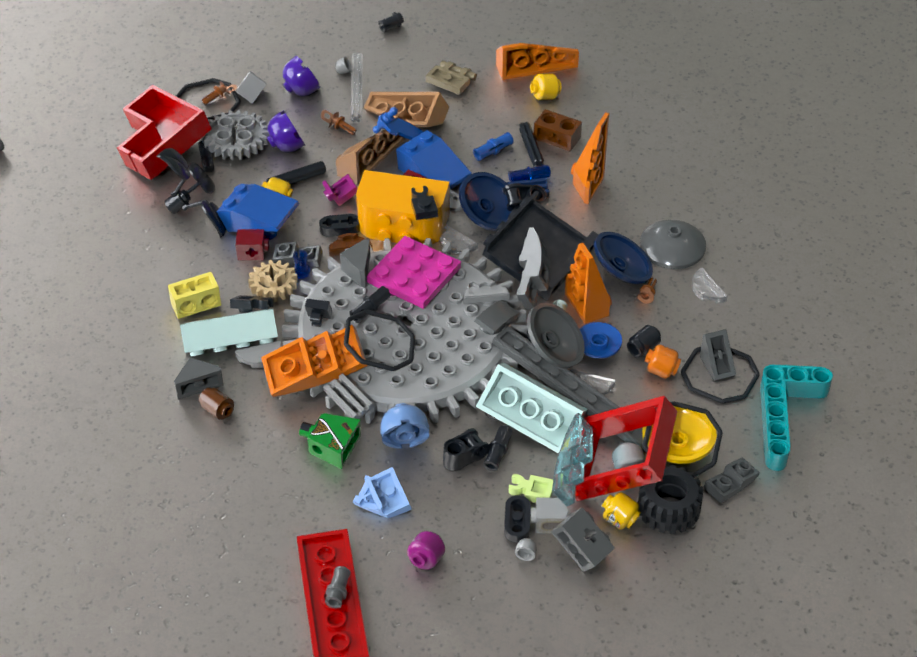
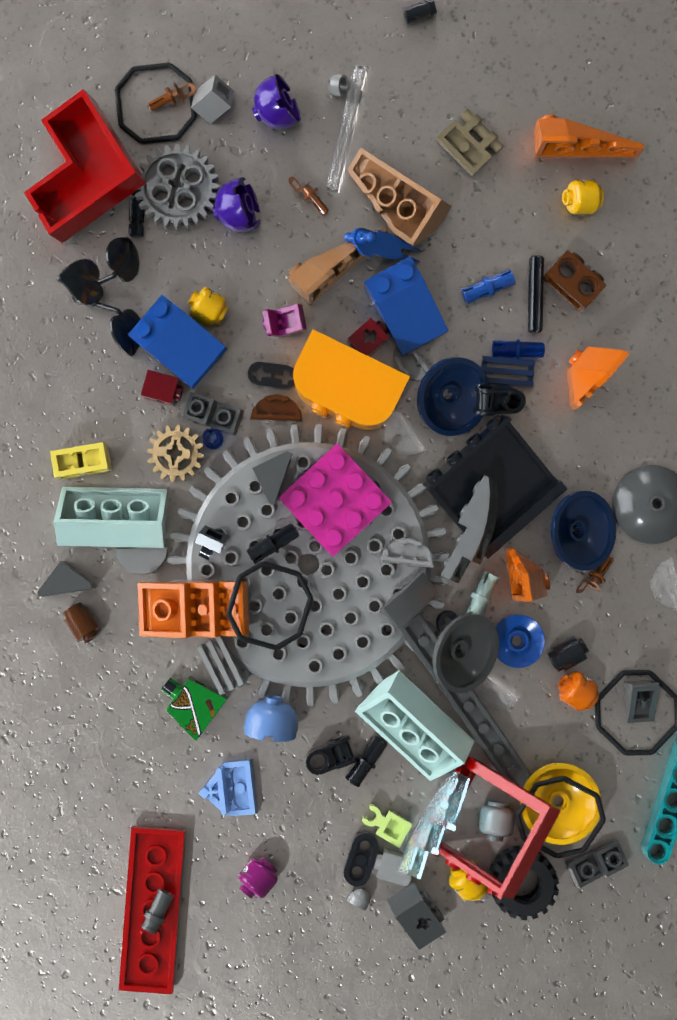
camera: 10 degrees right, 40 degrees up
black plate [230,295,274,313] -> none
black axle [266,161,326,184] -> none
black plate [411,186,438,220] -> none

